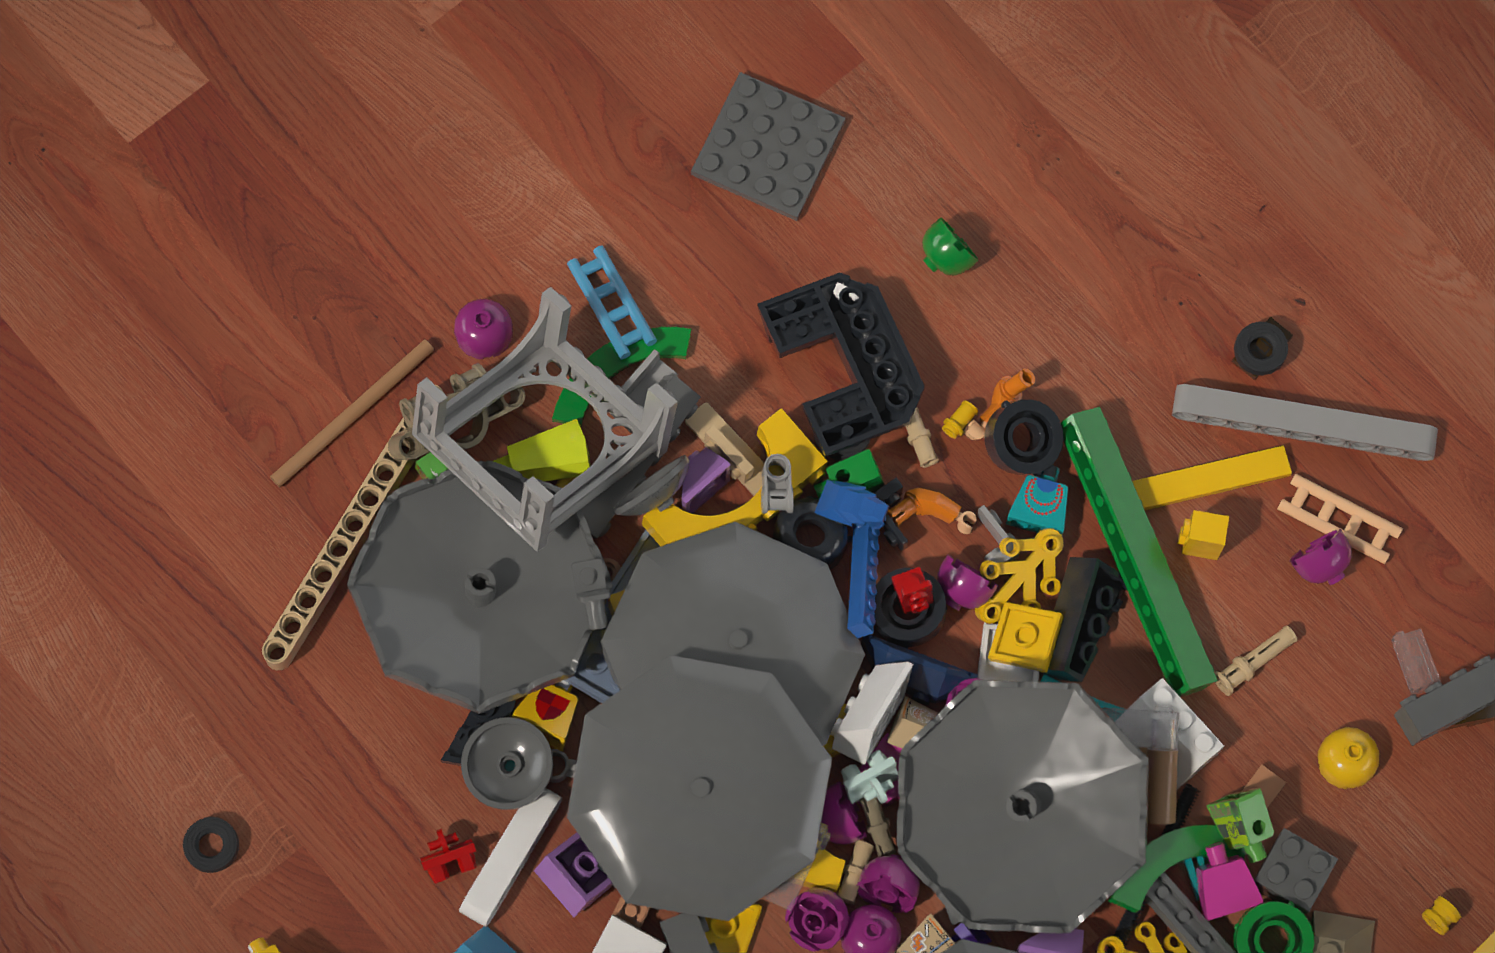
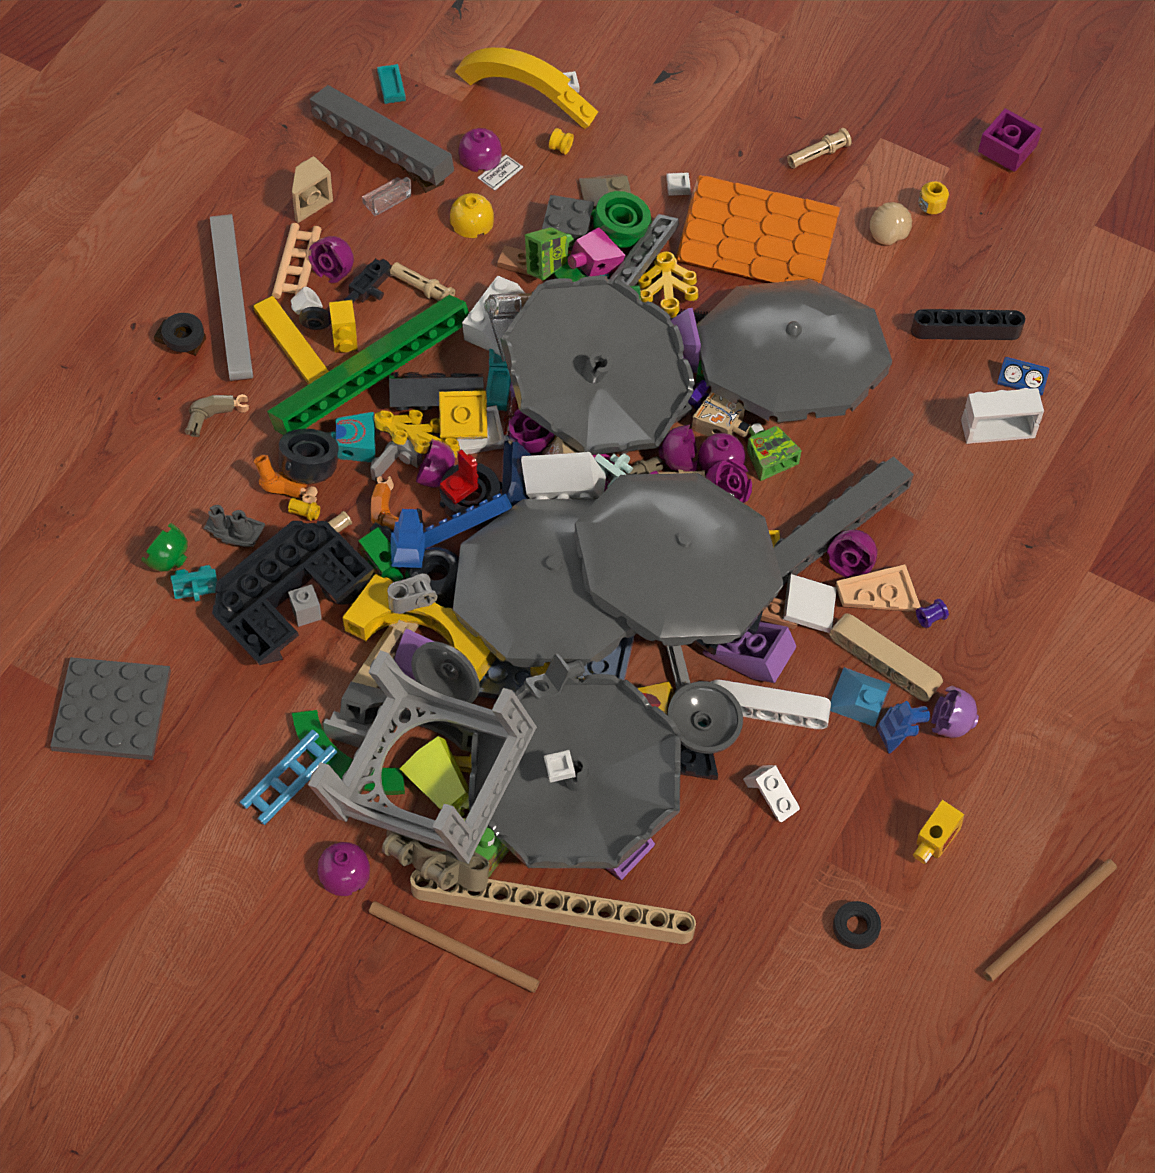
camera: 110 degrees left, 15 degrees down
red hips [420,828,477,884] -> none
none -> teal hips [171,565,217,602]
none -> dark tan arm [185,394,249,437]
none -> dark grey connector [204,505,265,548]
none -> light grey brick [288,585,322,627]
none -> white plate [291,287,323,315]
none -> tan slope [292,156,333,223]
none -> black piece [299,258,391,330]
none -> magenta cylinder [458,128,502,172]
none -> white sticker [478,155,523,190]
none -> white tile [544,750,576,783]
none -> white bracket [743,765,800,822]

